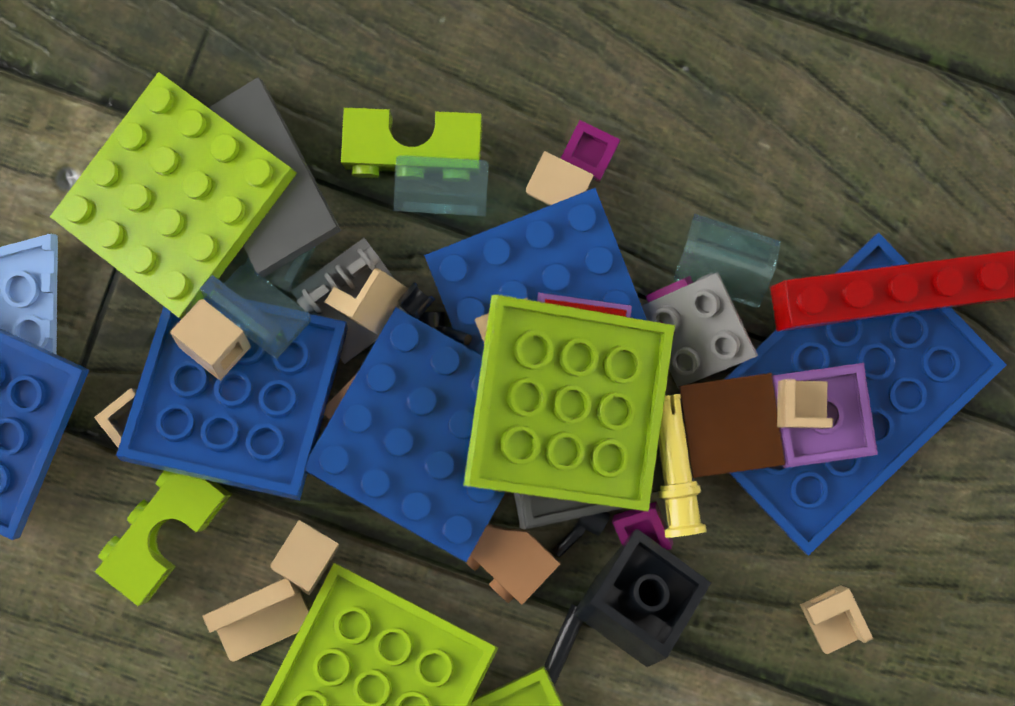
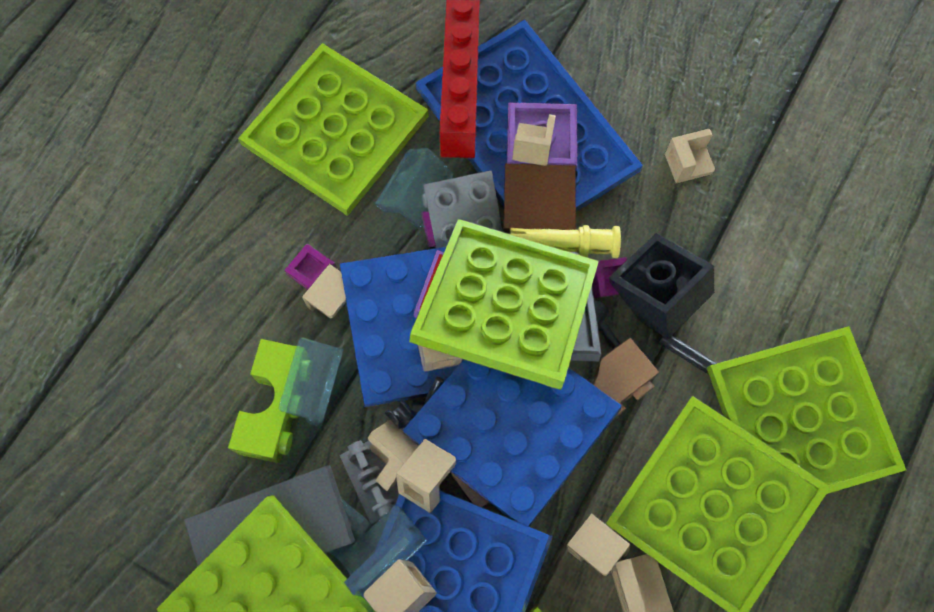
camera: 85 degrees left, 15 degrees down
none -> lime plate [238,43,429,216]
none -> tan panel [396,439,456,513]

